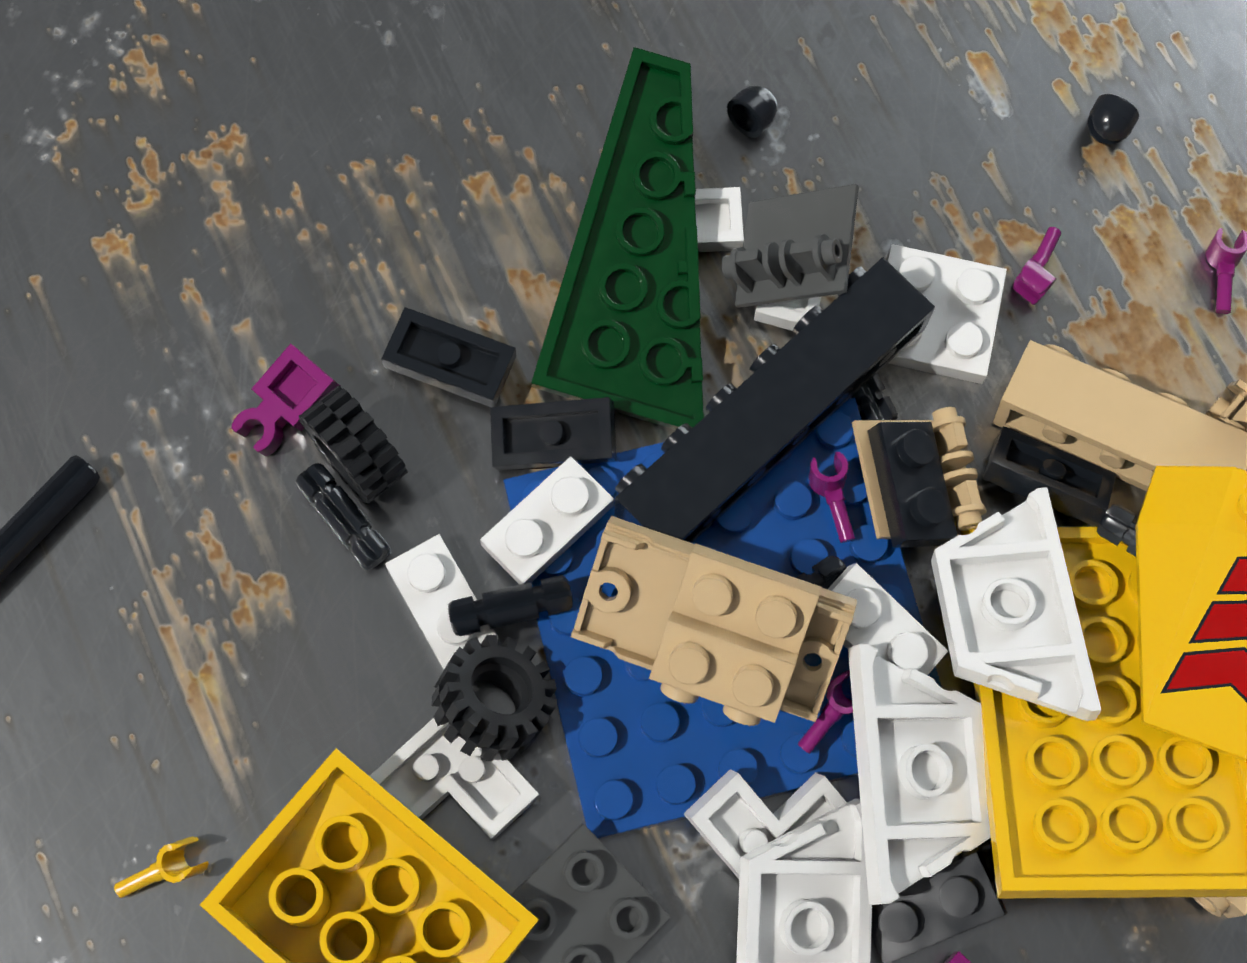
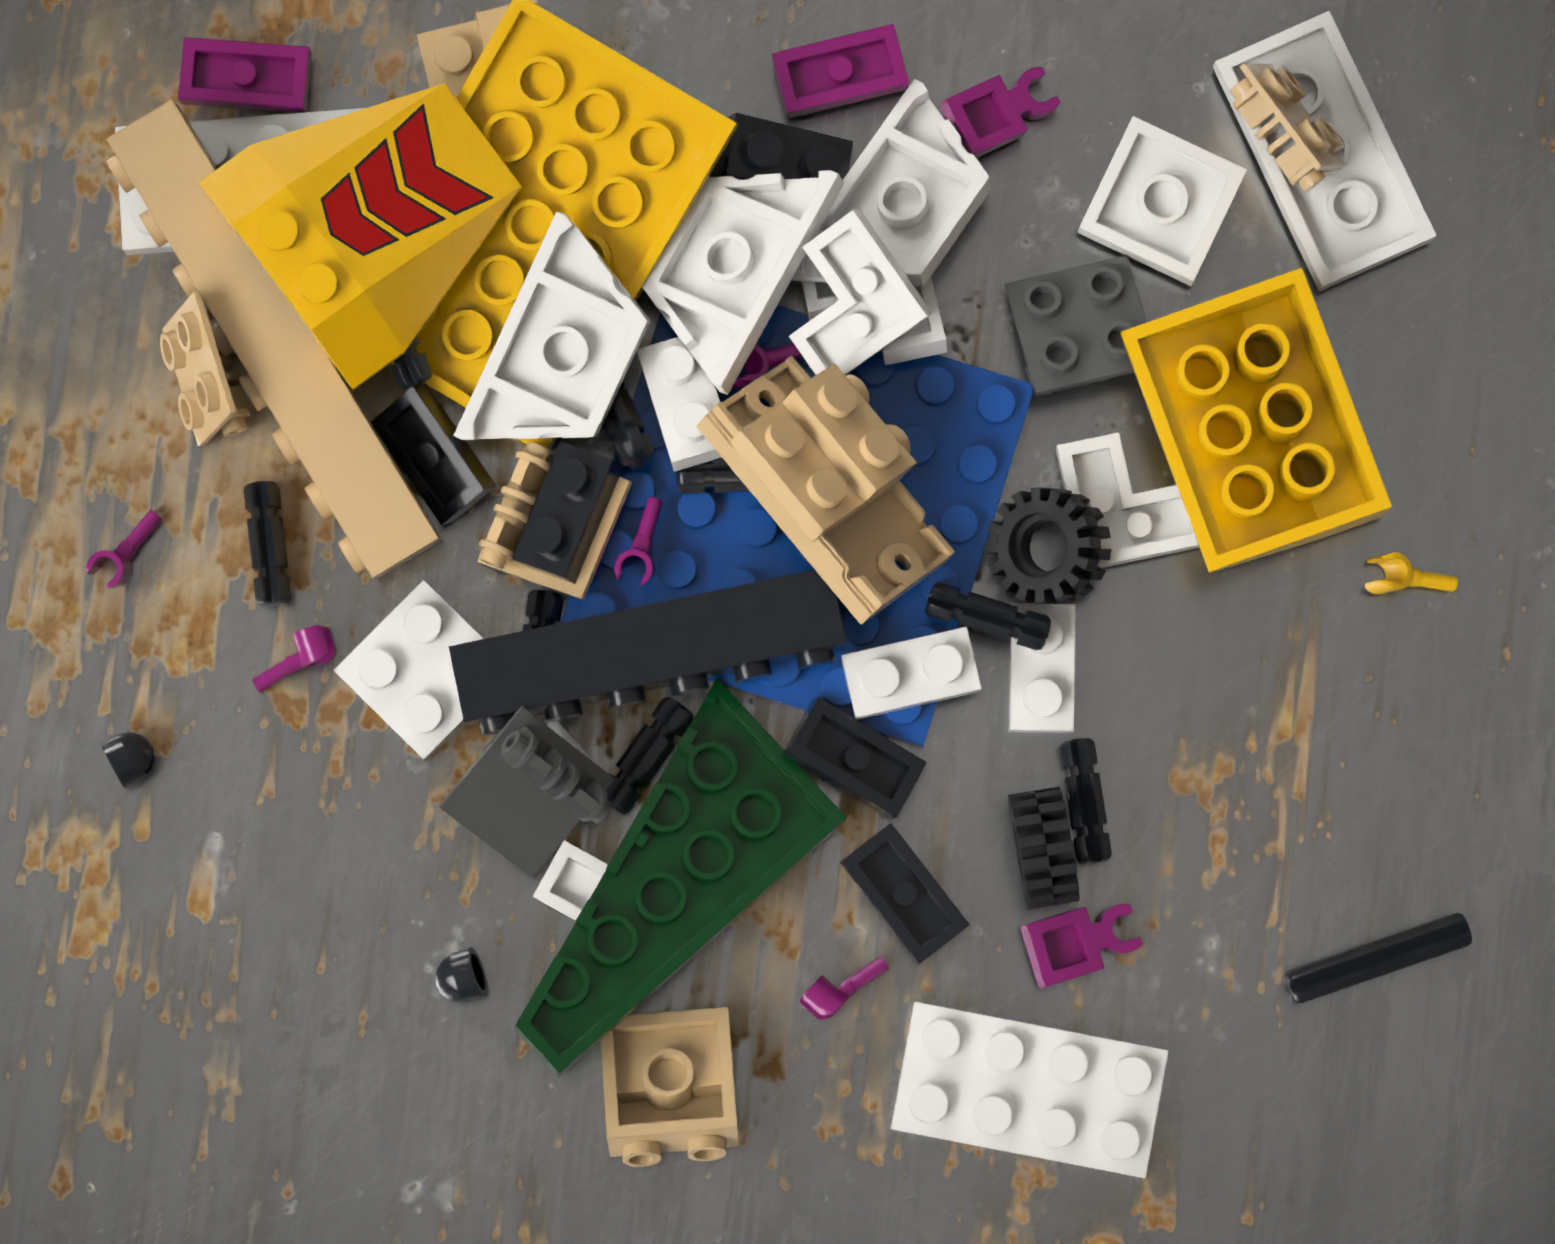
camera: 145 degrees left, 10 degrees up
none -> black axle [243,481,291,606]
none -> tan plate [601,1007,739,1167]
none -> black axle [602,381,655,470]
none -> black axle [606,697,694,815]
none -> white plate [789,208,932,375]
none -> magenta hand [800,956,889,1020]
none -> white plate [890,1002,1169,1178]

